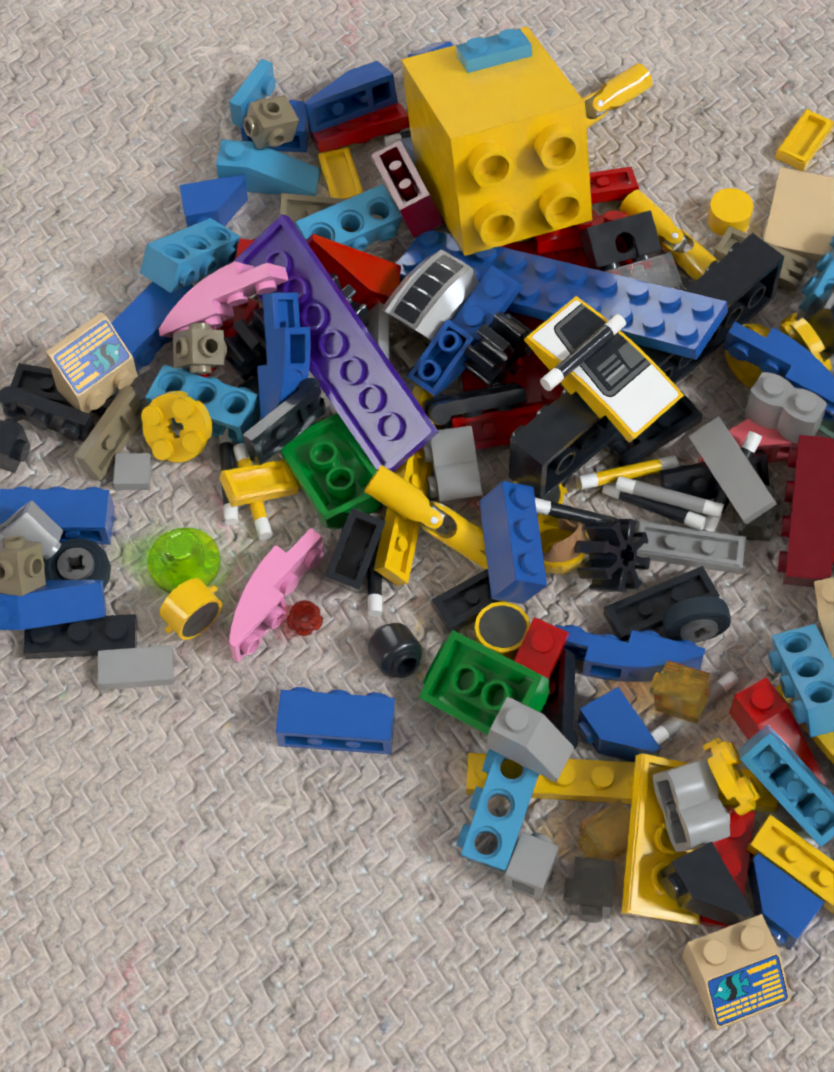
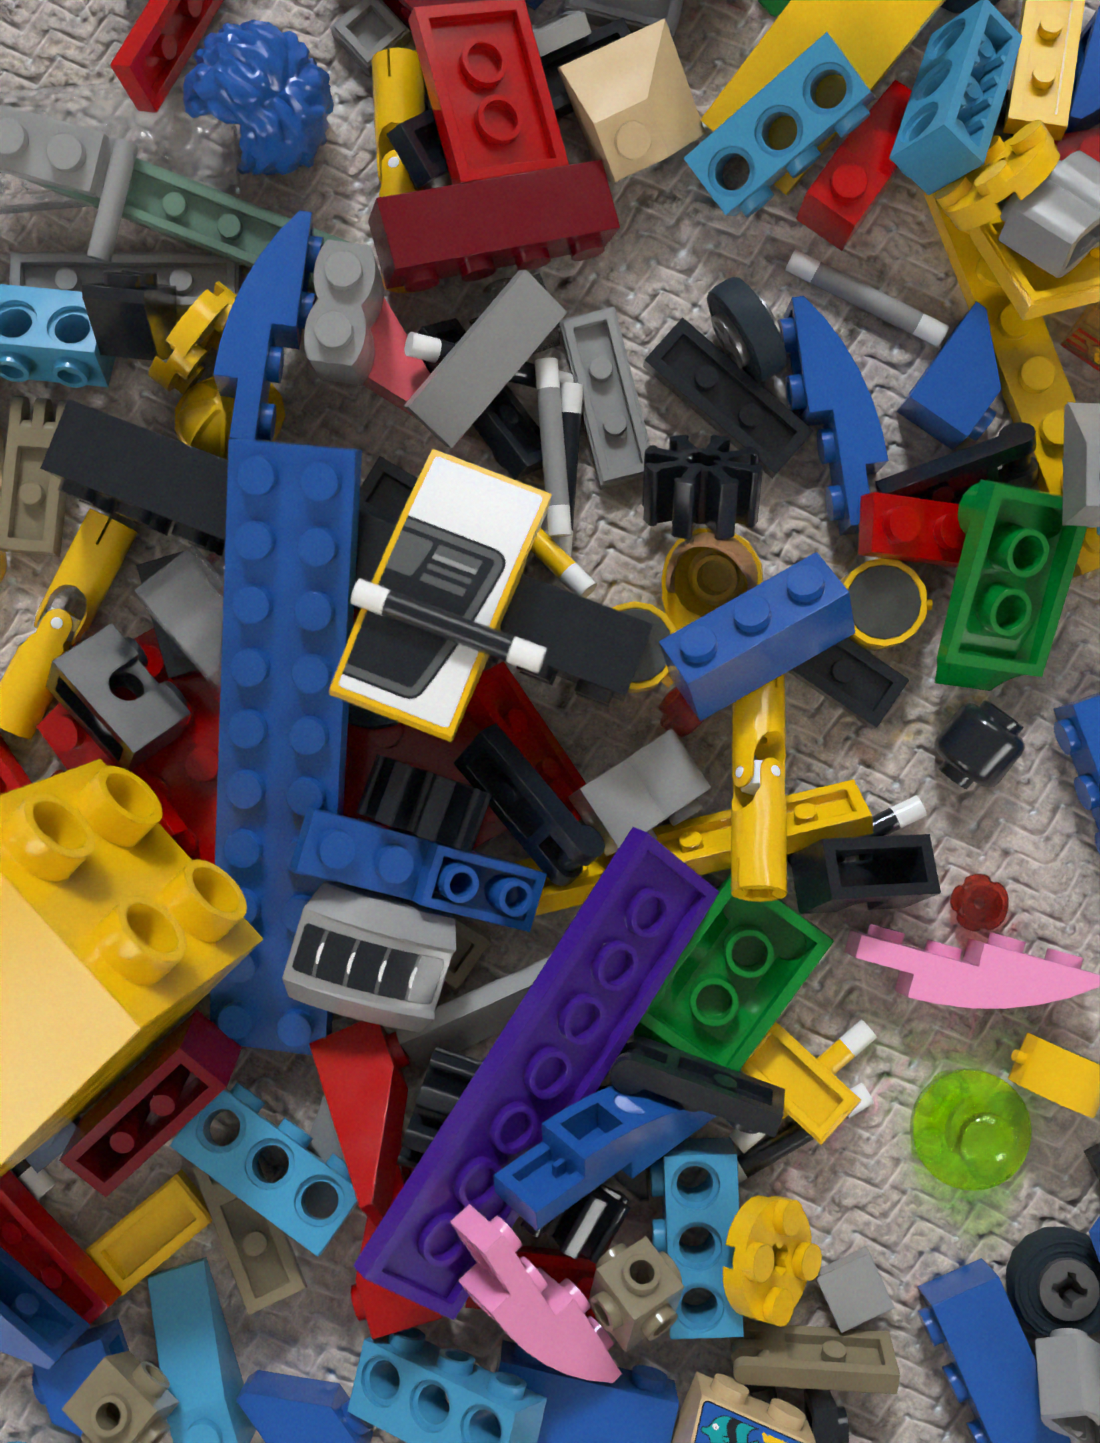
camera: 110 degrees left, 25 degrees up
black bar [535,498,620,525] -> none
clear yellow brick [650,660,711,724] -> none

